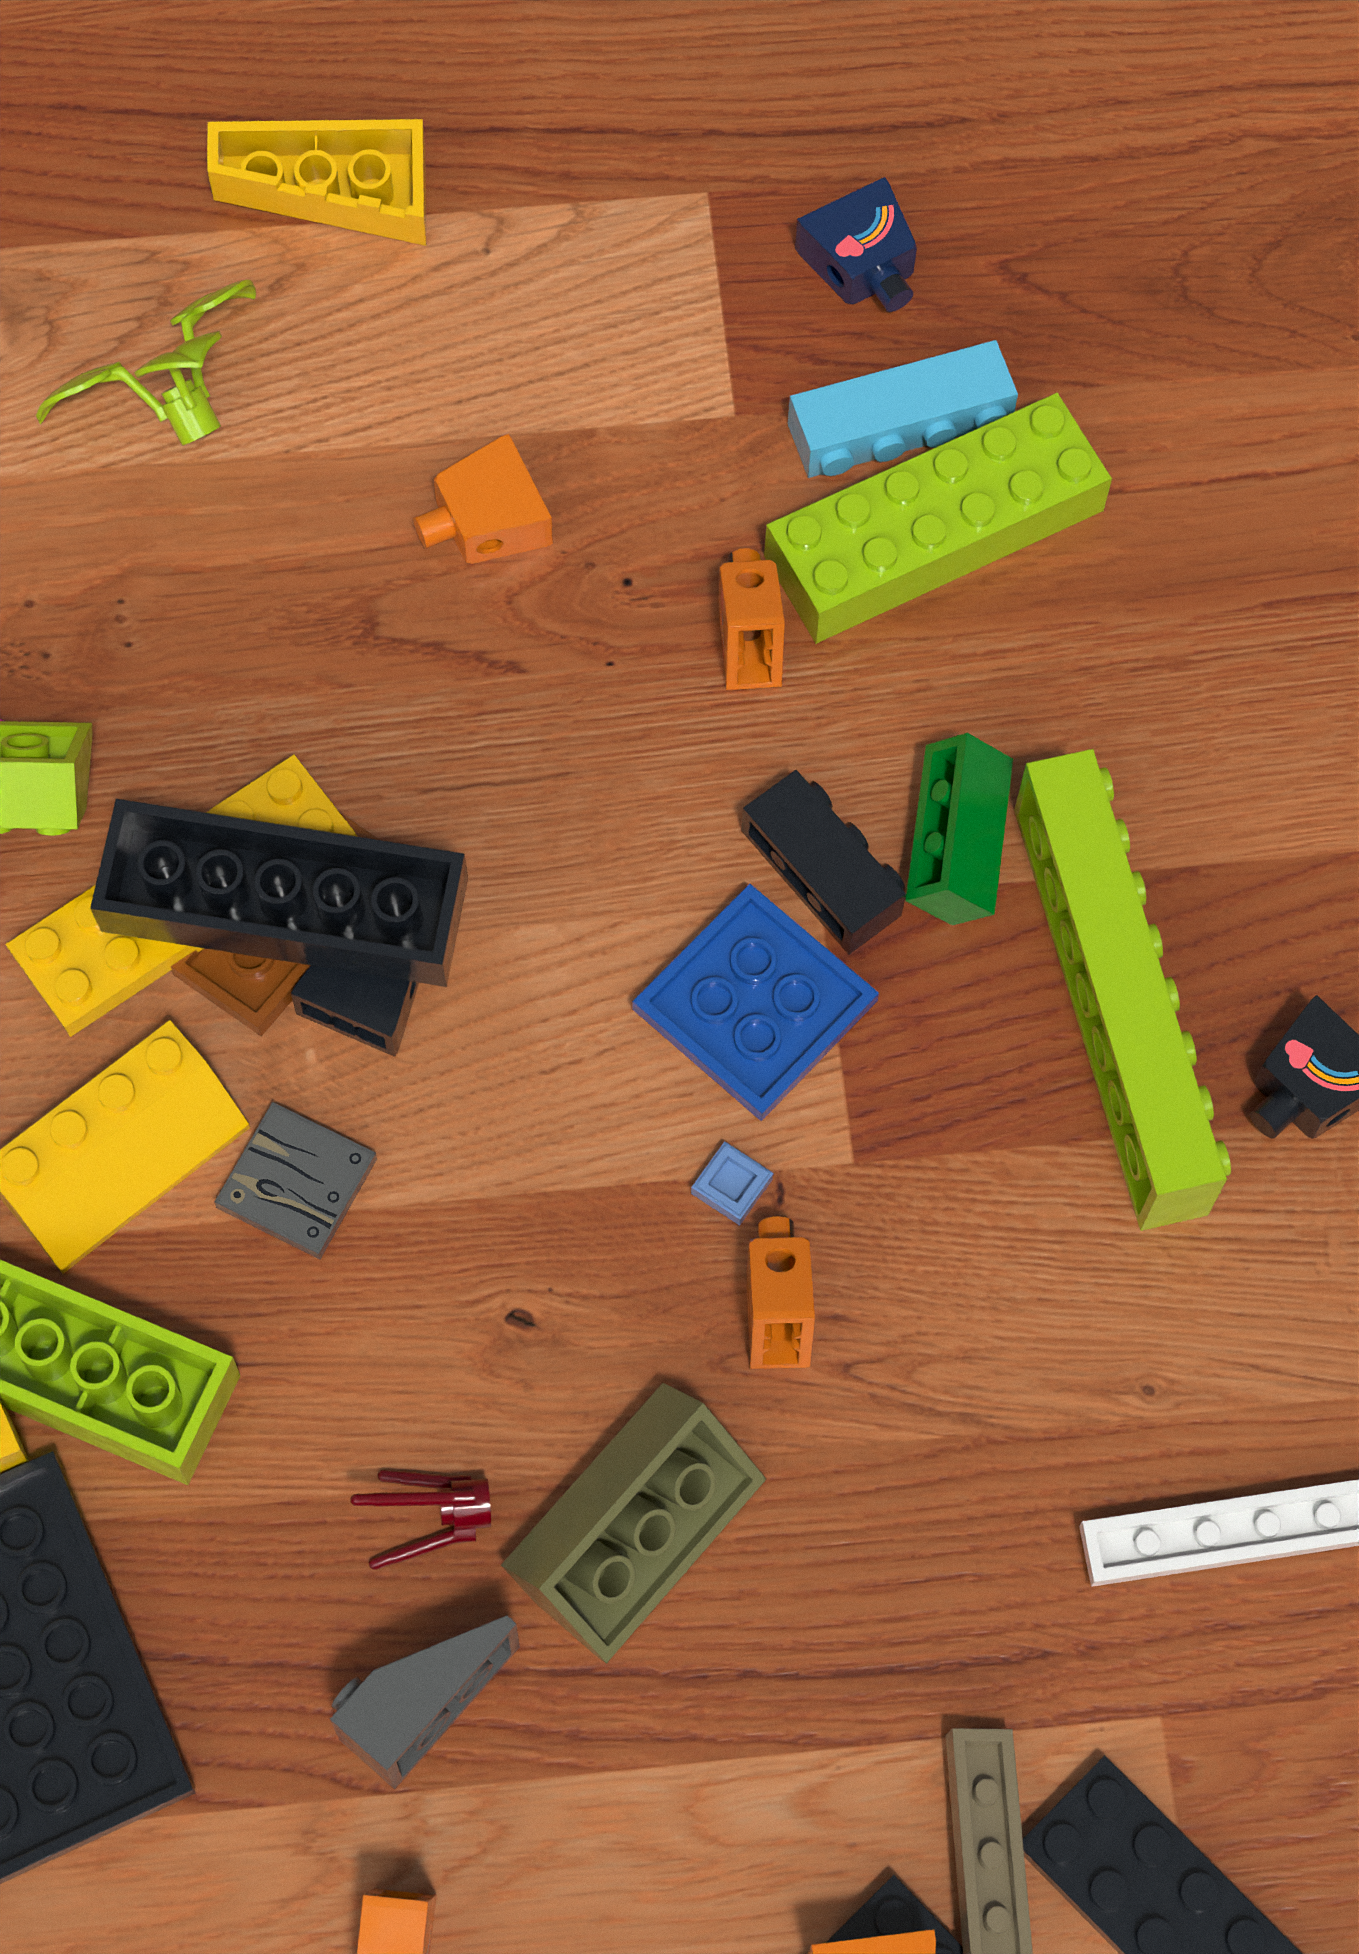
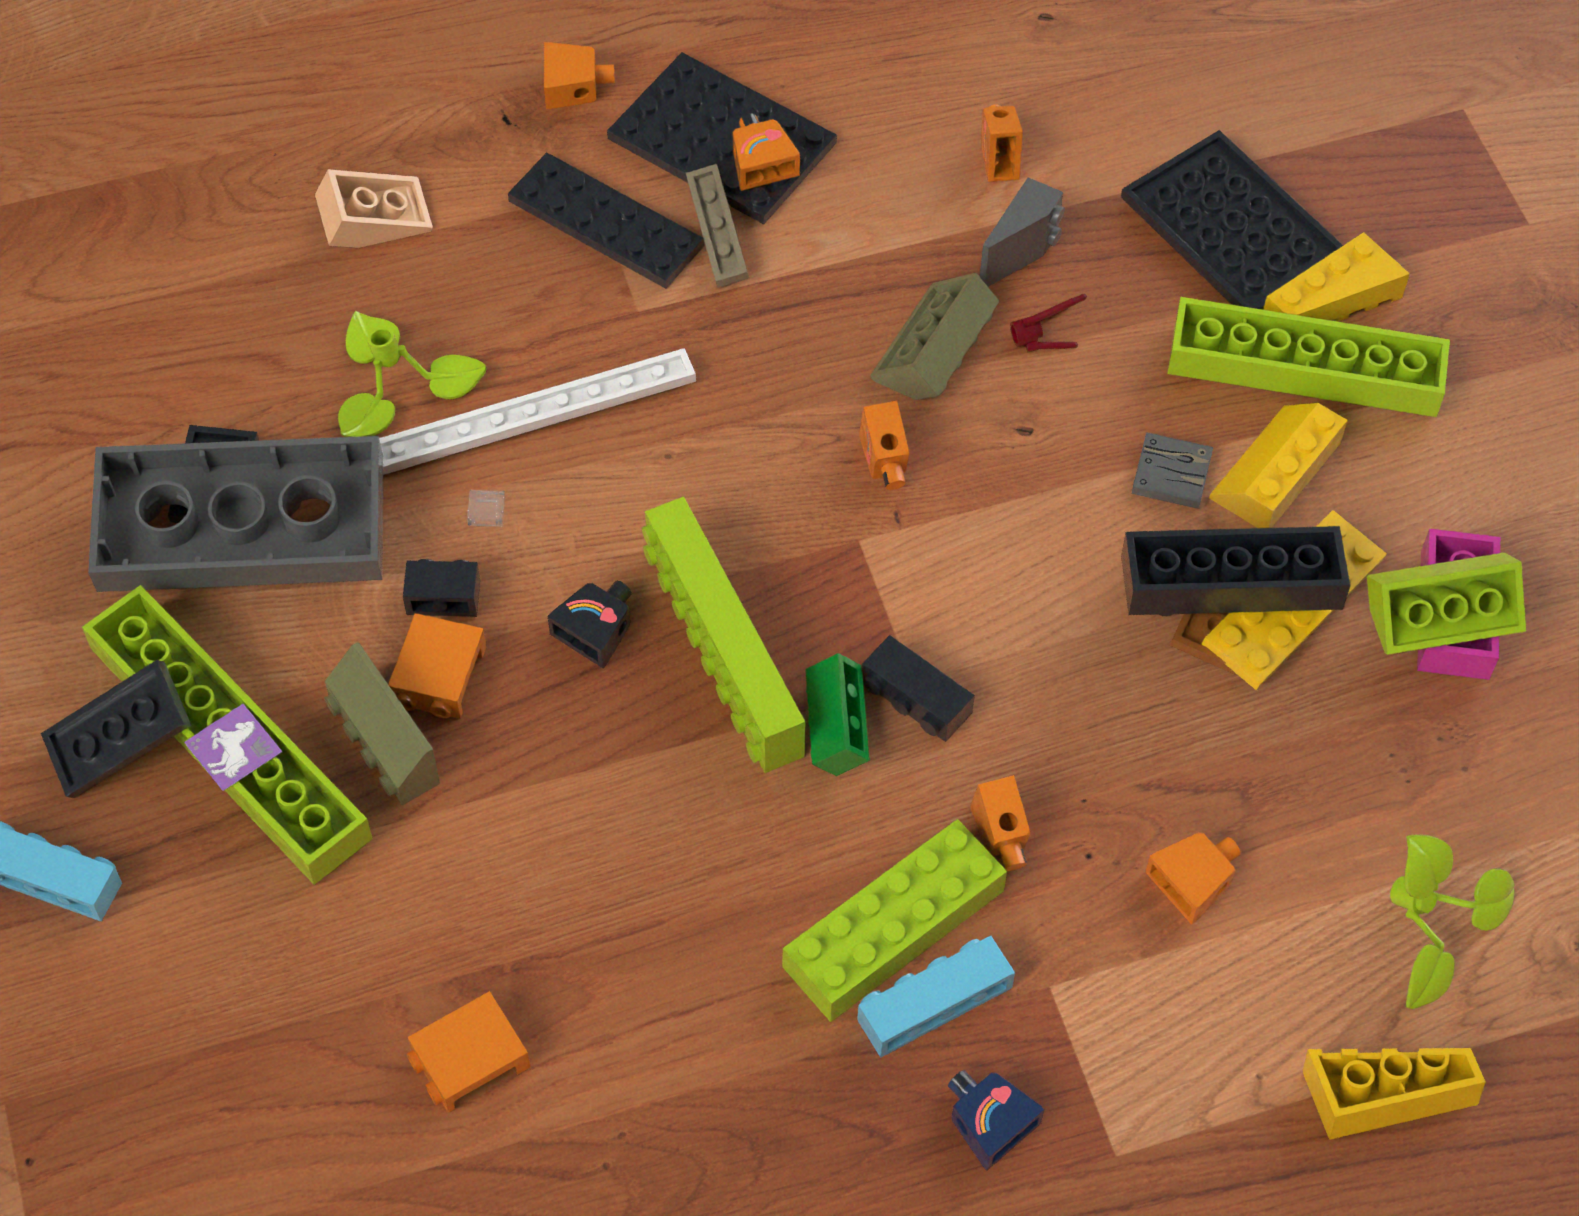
camera: 170 degrees right, 10 degrees down
blue plate [632,884,879,1121] -> none
medium blue tile [691,1141,773,1226] -> none

